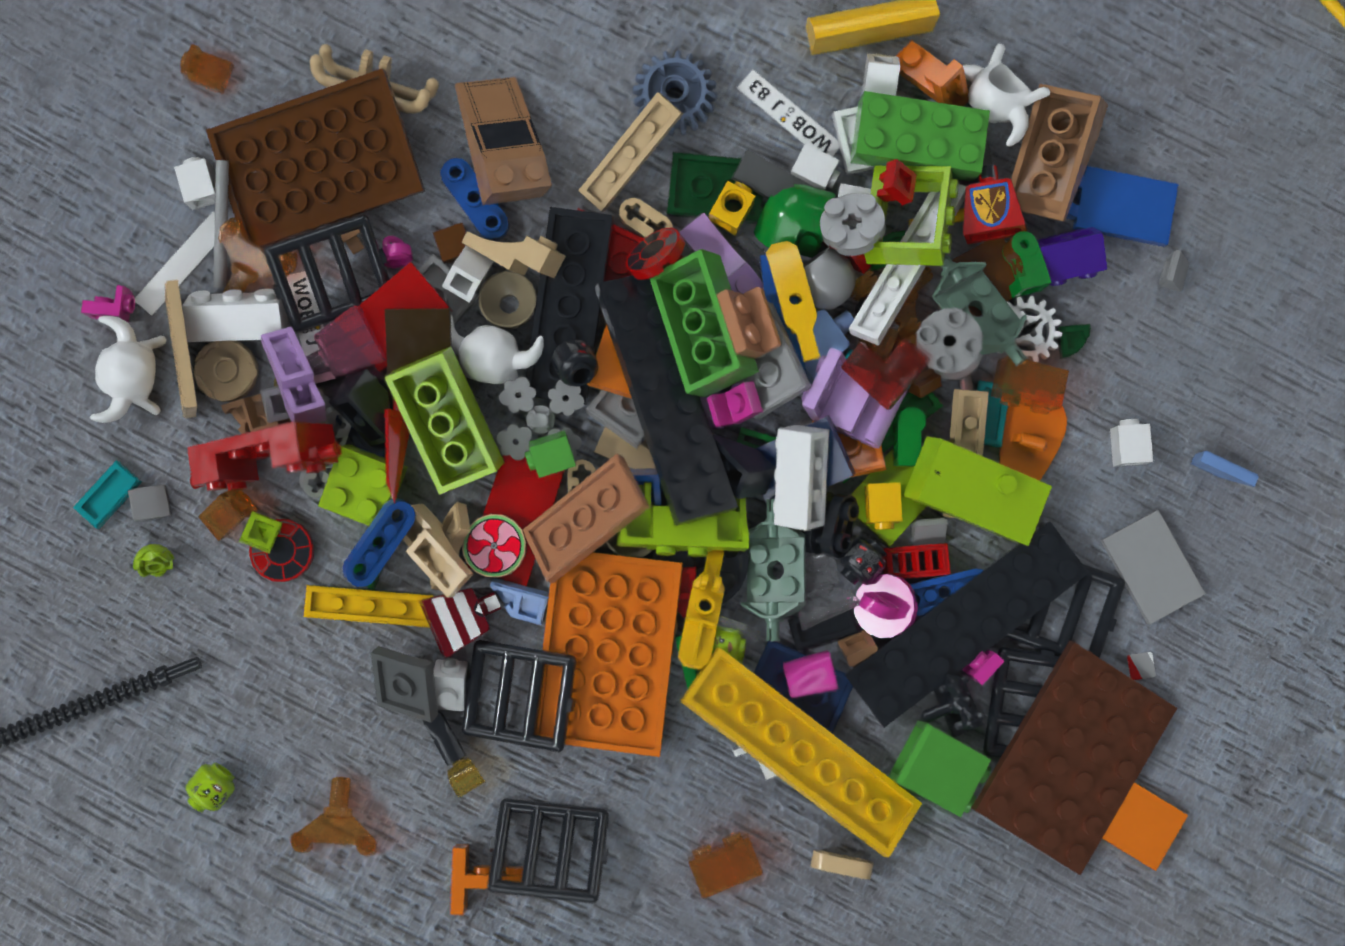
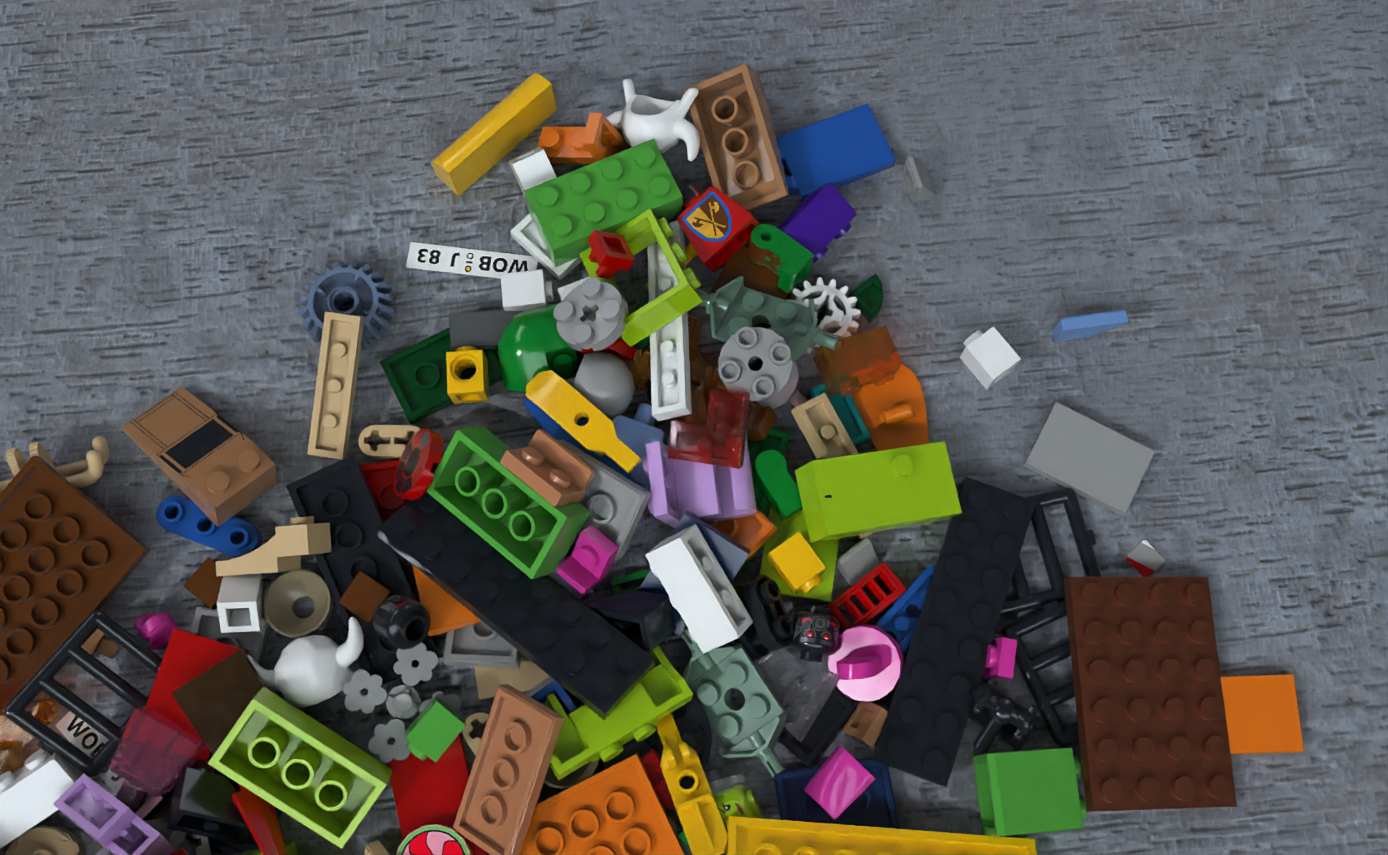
camera: 30 degrees left, 10 degrees down
lavender slope [679,213,763,294] -> none
none -> reddish brown tile [338,571,394,624]

